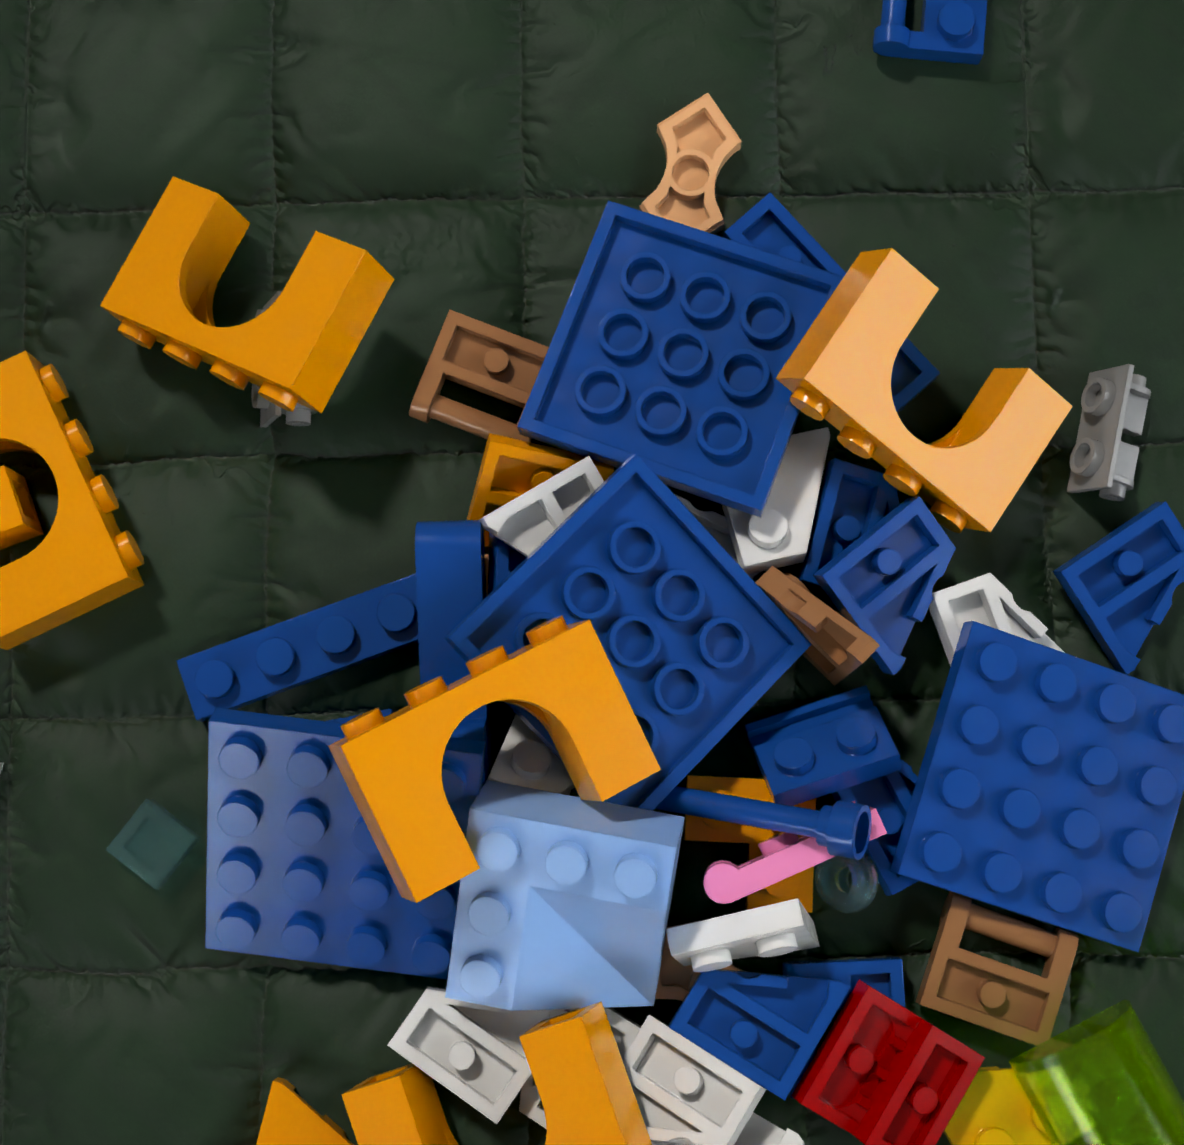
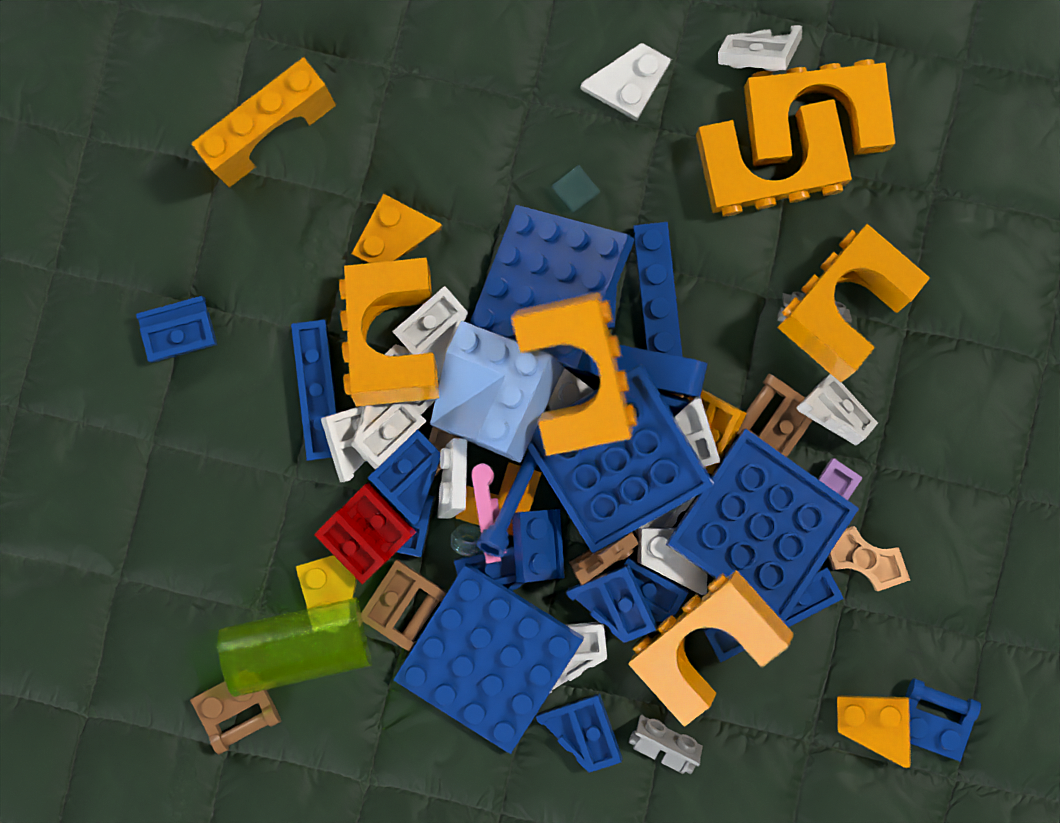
camera: 105 degrees right, 5 degrees up
none -> white wing [796,374,878,445]
none -> lavender plate [818,458,862,500]
none -> light orange wing [837,695,911,768]

